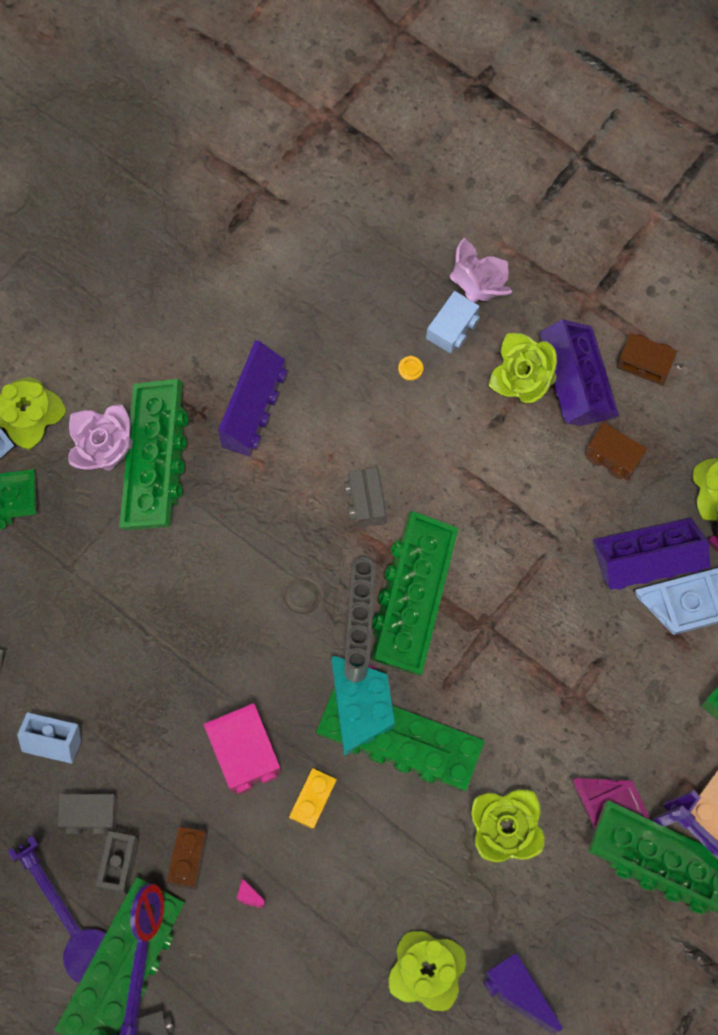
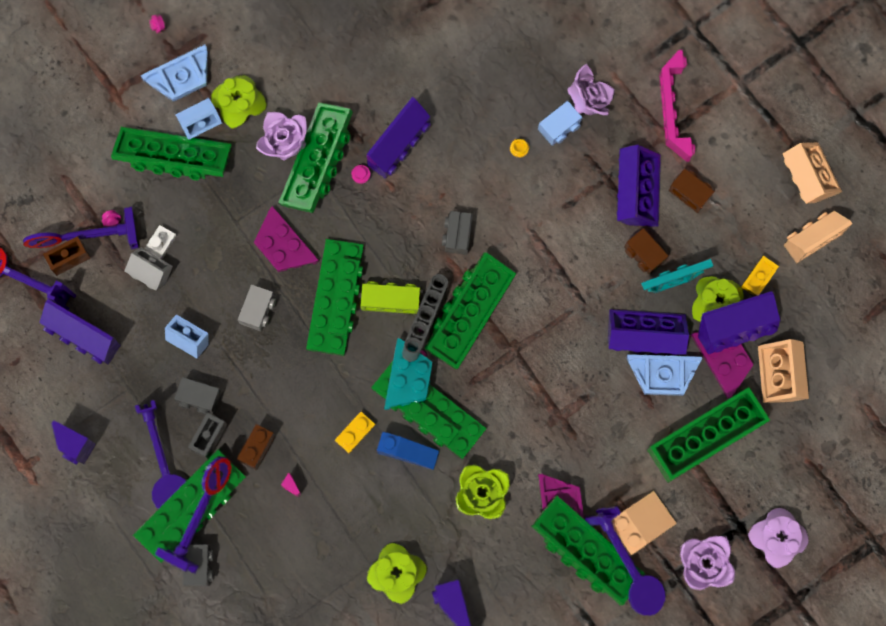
camera: 15 degrees right, 5 degrees up
dark pink slope [204,703,281,794] -> none
lime brick [489,333,557,403] -> none
none -> light grey brick [238,285,276,331]
none -> magenta wing [254,206,319,272]
none -> green plate [306,239,364,356]
none -> dark pink plate [351,165,370,184]
none -> lime brick [361,282,420,314]
none -> blue slope [377,432,439,470]
none -> teal wing [641,259,714,293]
none -> dark pink slope [659,50,695,161]

